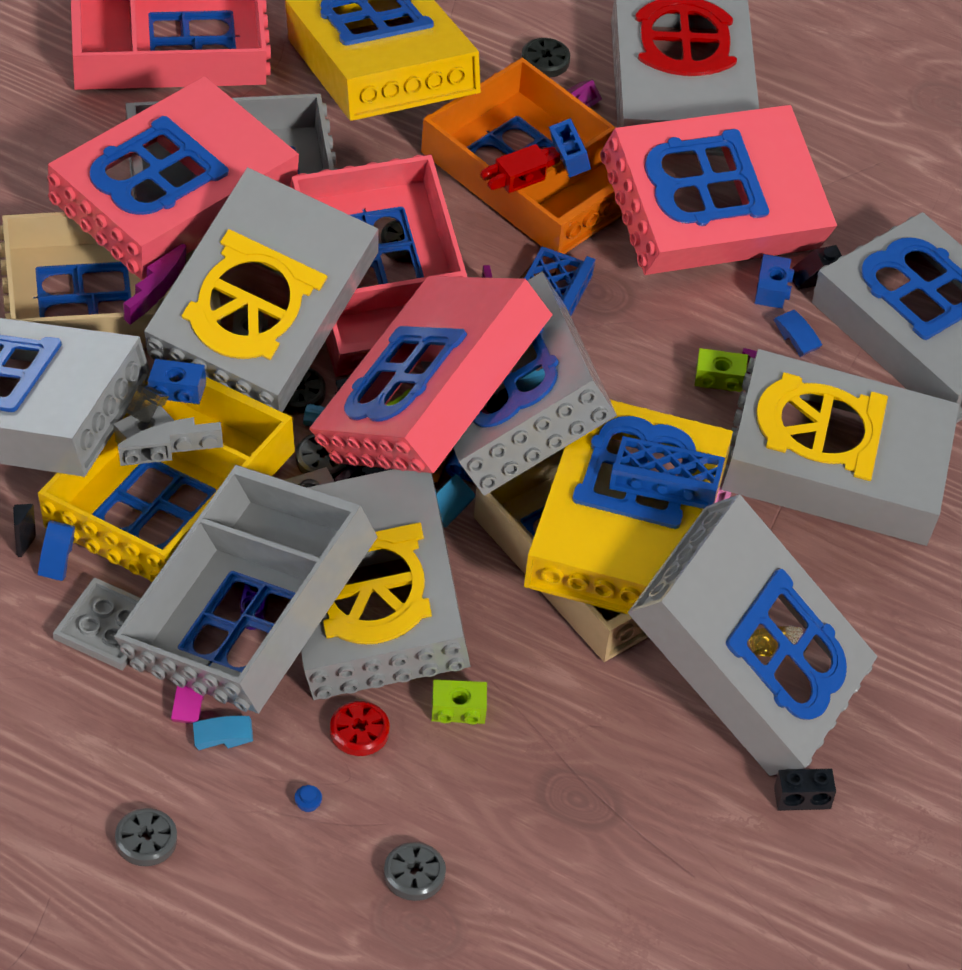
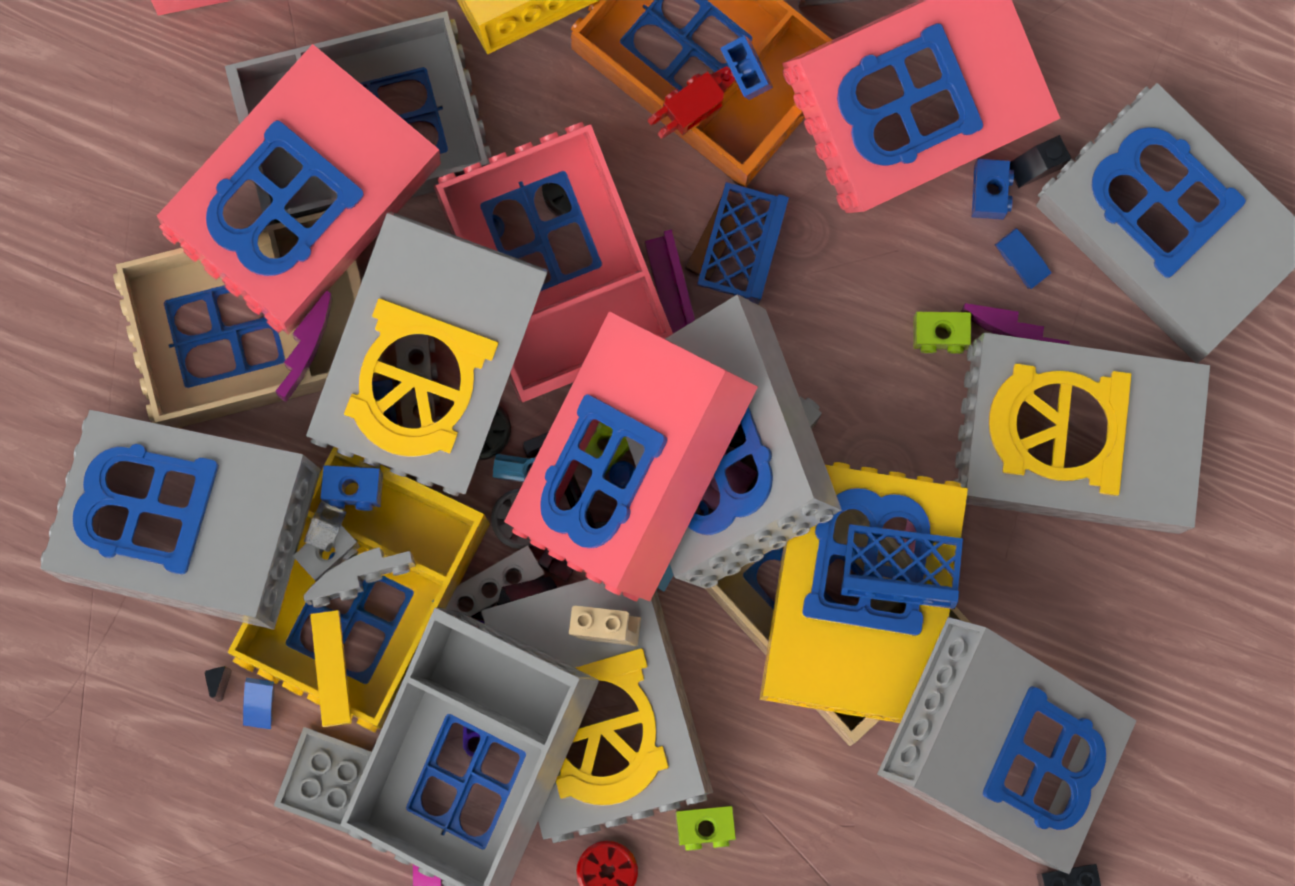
camera: 10 degrees left, 30 degrees up
none -> yellow tile [310,610,352,727]
none -> tan panel [569,606,641,646]

